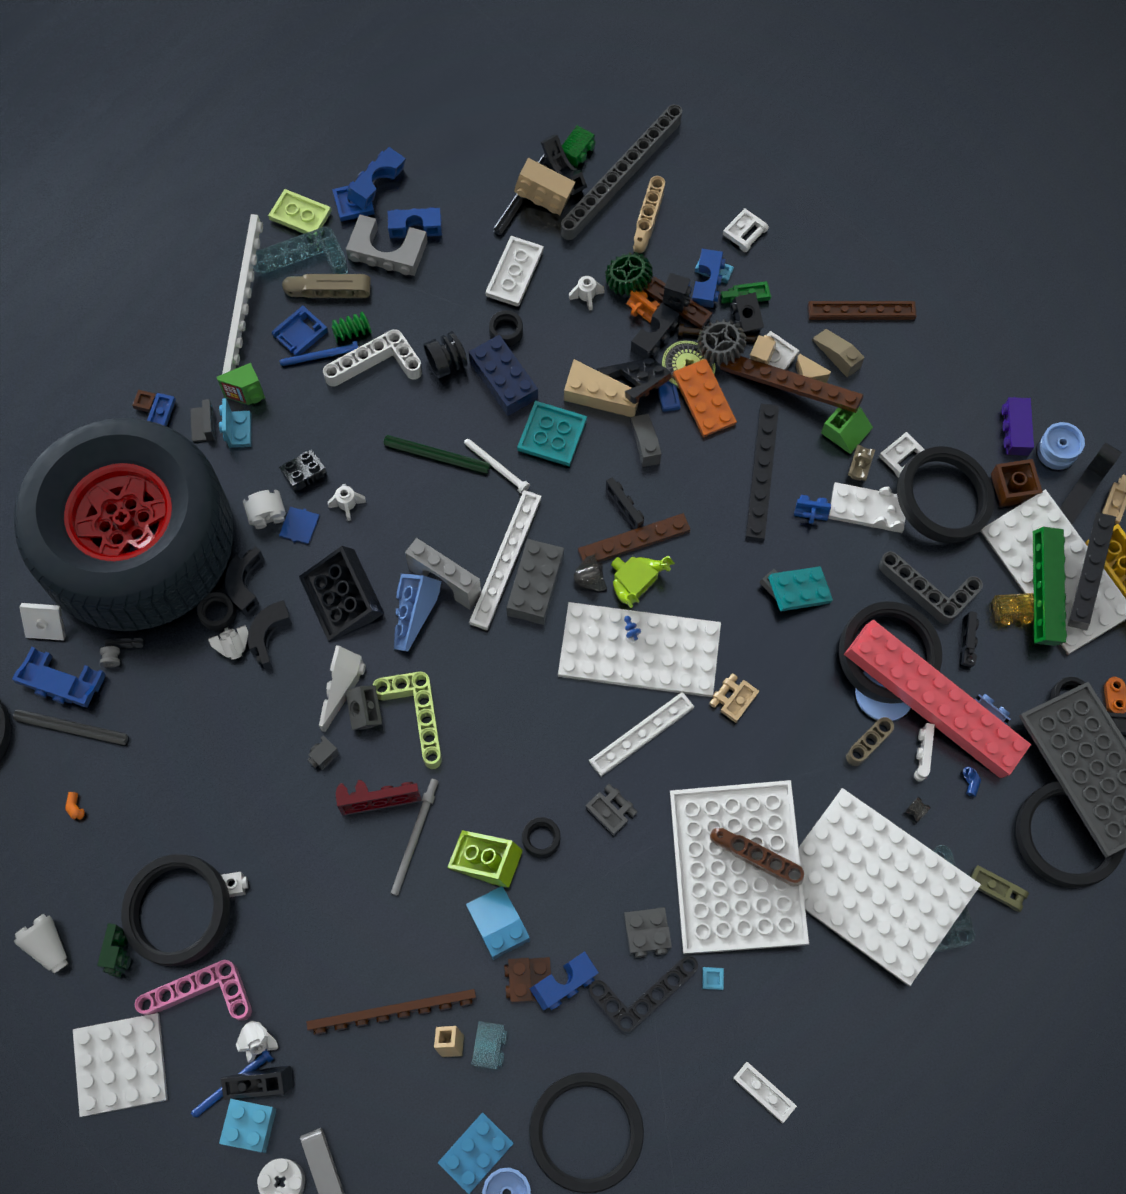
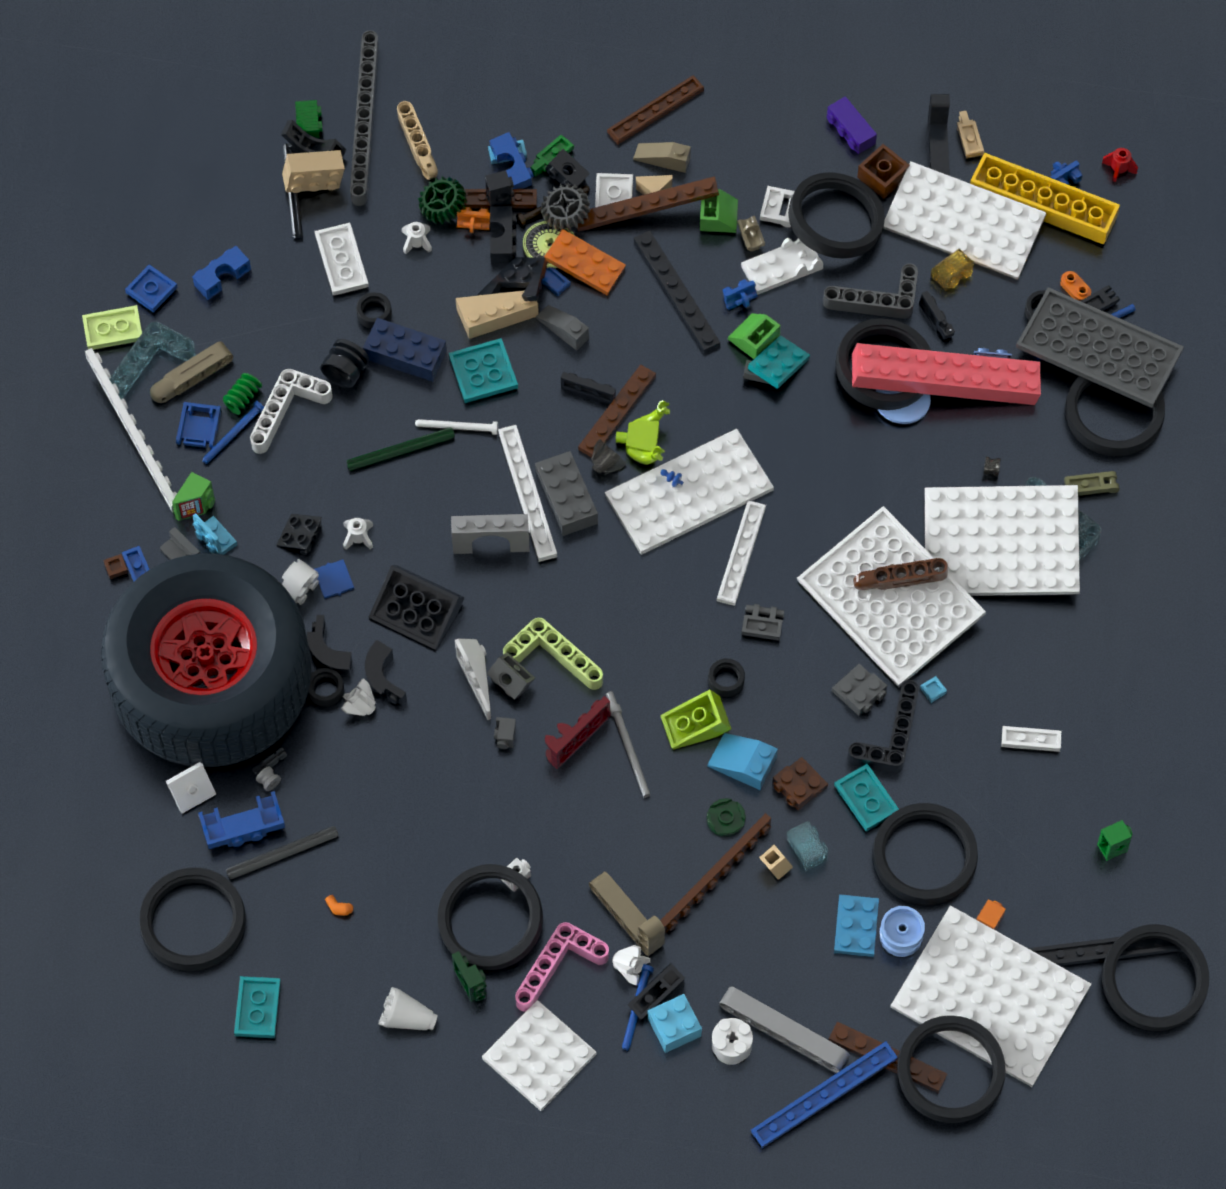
camera: 35 degrees left, 5 degrees down
light grey arch [346,215,428,276] -> none
blue arch [347,147,406,210] -> none
medium blue wedge [394,574,442,651] -> none
blue arch [529,952,599,1010] -> none
tan plate [709,673,759,723] -> none
white plate [723,208,769,252] -> none
tan brick [750,335,776,364] -> none
dark tan beam [846,717,894,766] -> none
white plate [914,723,935,782] -> none
blue arm [963,766,981,797] -> none
green brick [1033,526,1067,646] -> none
light blue wheel [1037,422,1085,470] -> none
black arch [1067,512,1116,630] -> none
none -> dark tan beam [589,871,665,956]
none -> dark green tile [706,798,746,837]
none -> bright green slope [728,313,781,359]
none -> teal plate [834,764,899,832]

